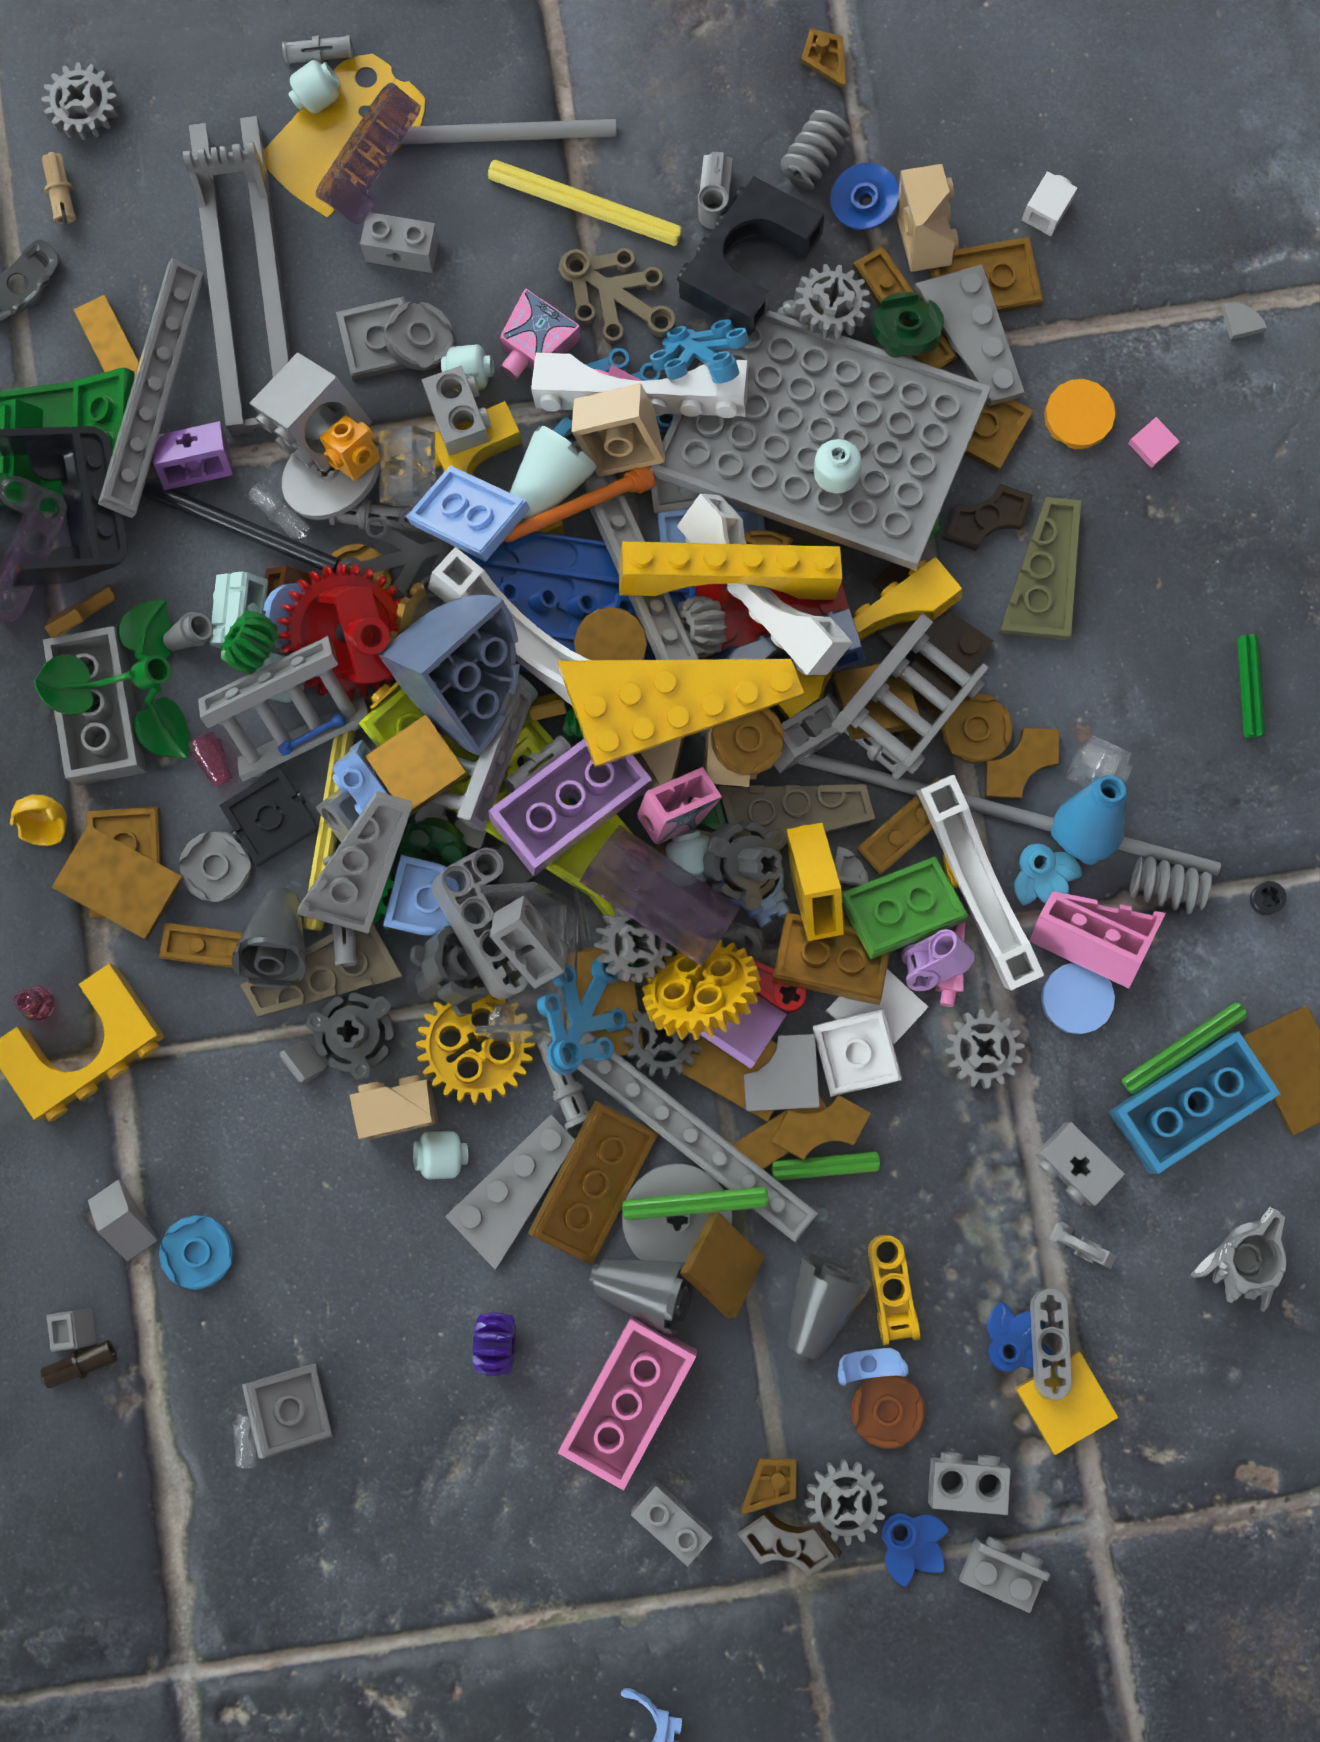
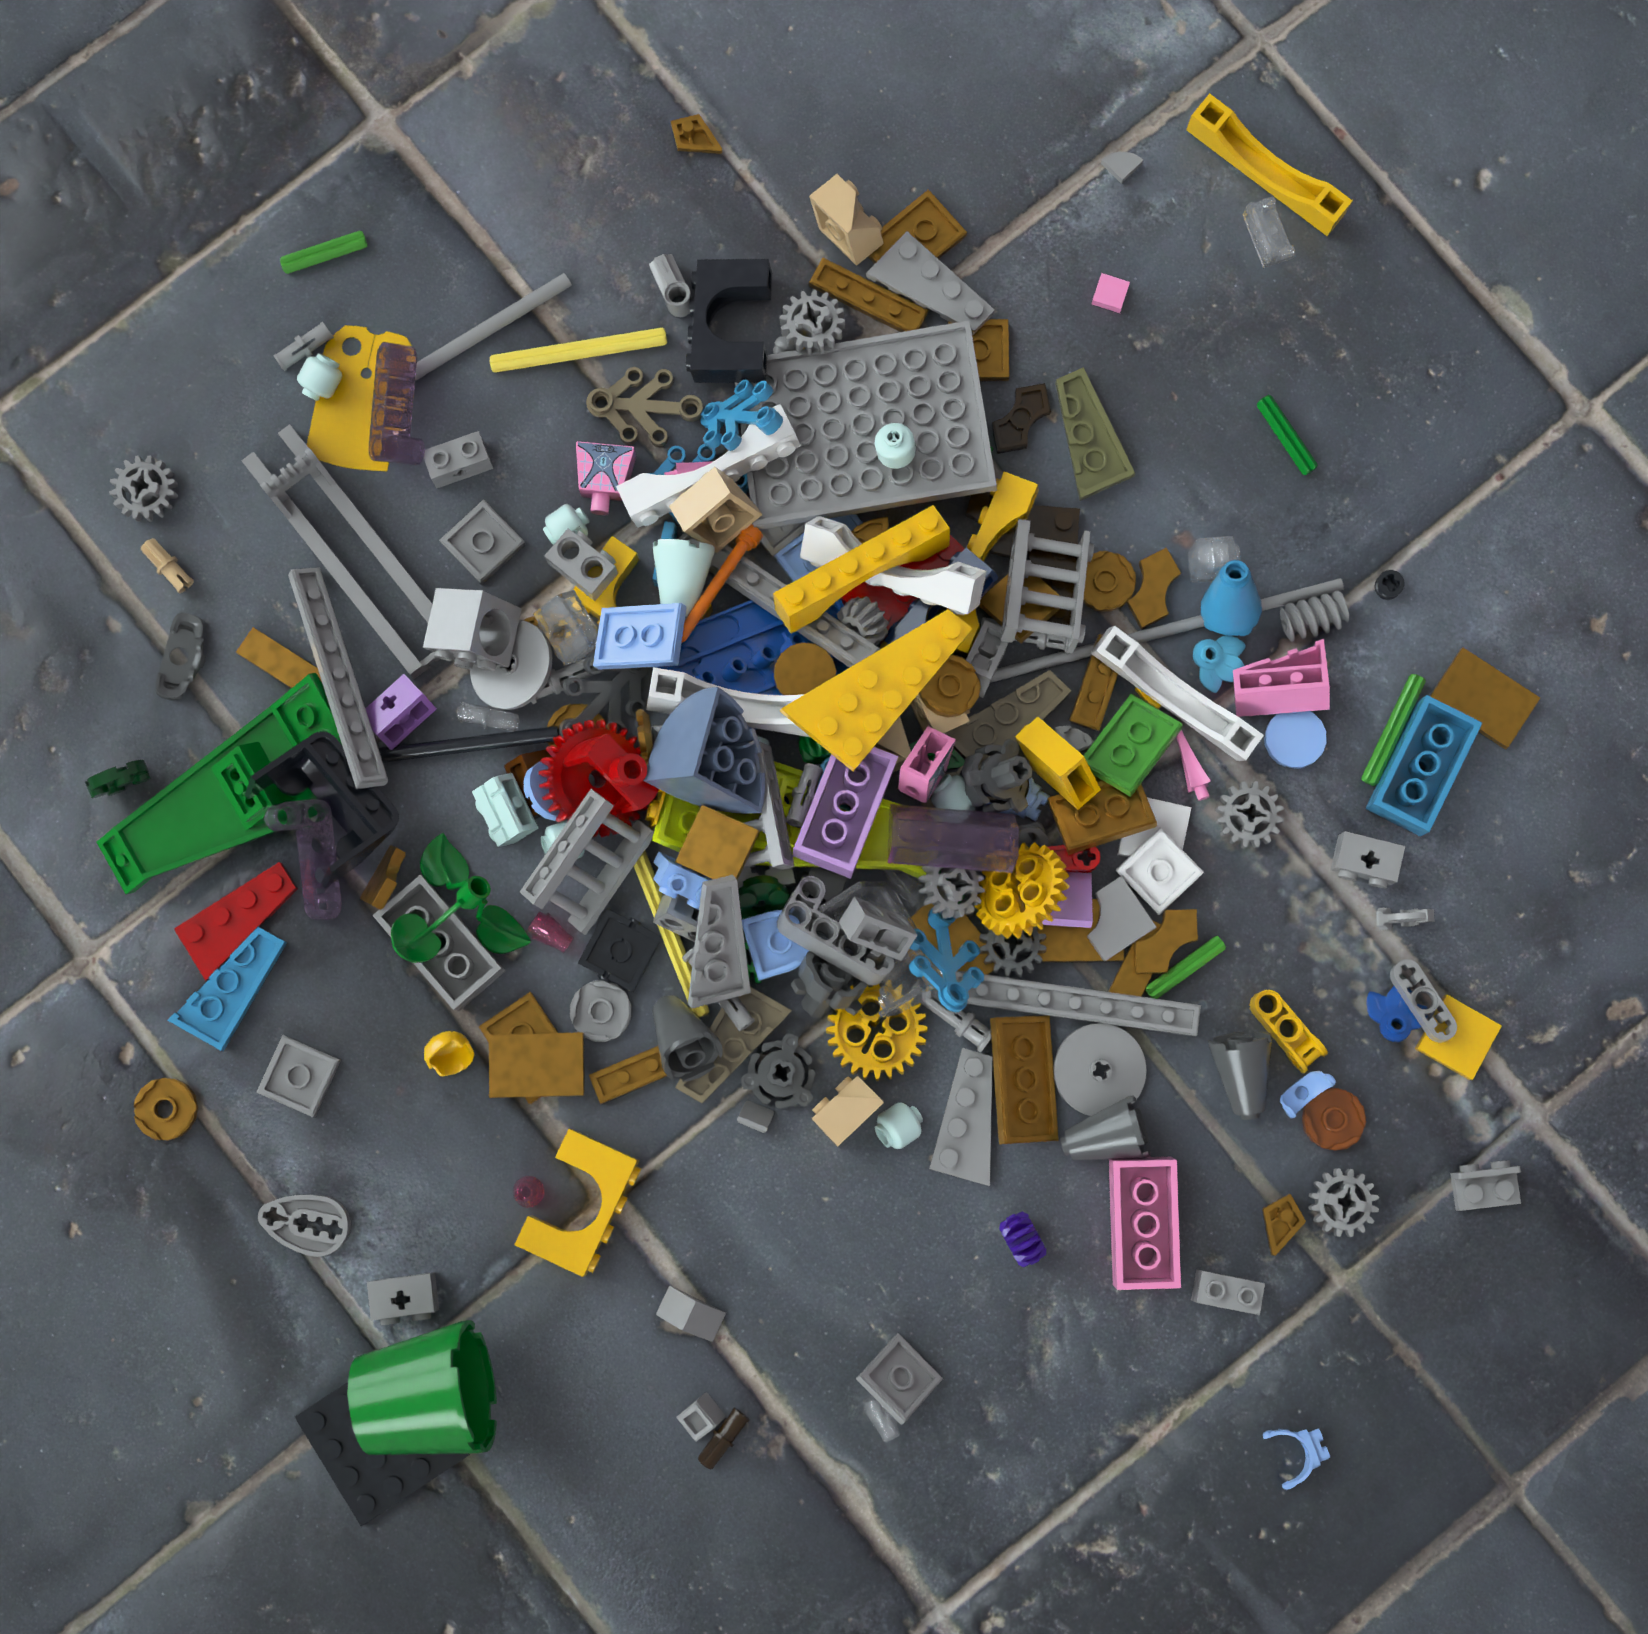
camera: 30 degrees left, 0 degrees up
dark azure tile [159,1215,235,1290] -> none
light grey cone [163,612,213,651] -> none
green gear [220,610,278,674] -> none
blue hinge [278,712,346,756] -> none
light orange brick [320,415,381,481] -> none
light grey tile [384,302,454,371] -> none
yellow tile [529,693,567,721] -> none
bright green axle [622,1187,769,1220] -> none
pearl gold tile [680,1212,765,1319] -> none
tile [737,1510,842,1577] -> none
light grey piece [780,110,851,190] -> none
blue dish [830,163,899,230] -> none
dark green plate [872,292,944,357] -> none
blue plate [881,1513,949,1587] -> none
lavender piece [901,929,974,991] -> none
light grey brick [928,1452,1010,1515] -> none
white brick [1022,171,1077,236] -> none
light orange tile [1044,379,1115,449] -> none
light grey piece [1190,1207,1286,1312] -> none

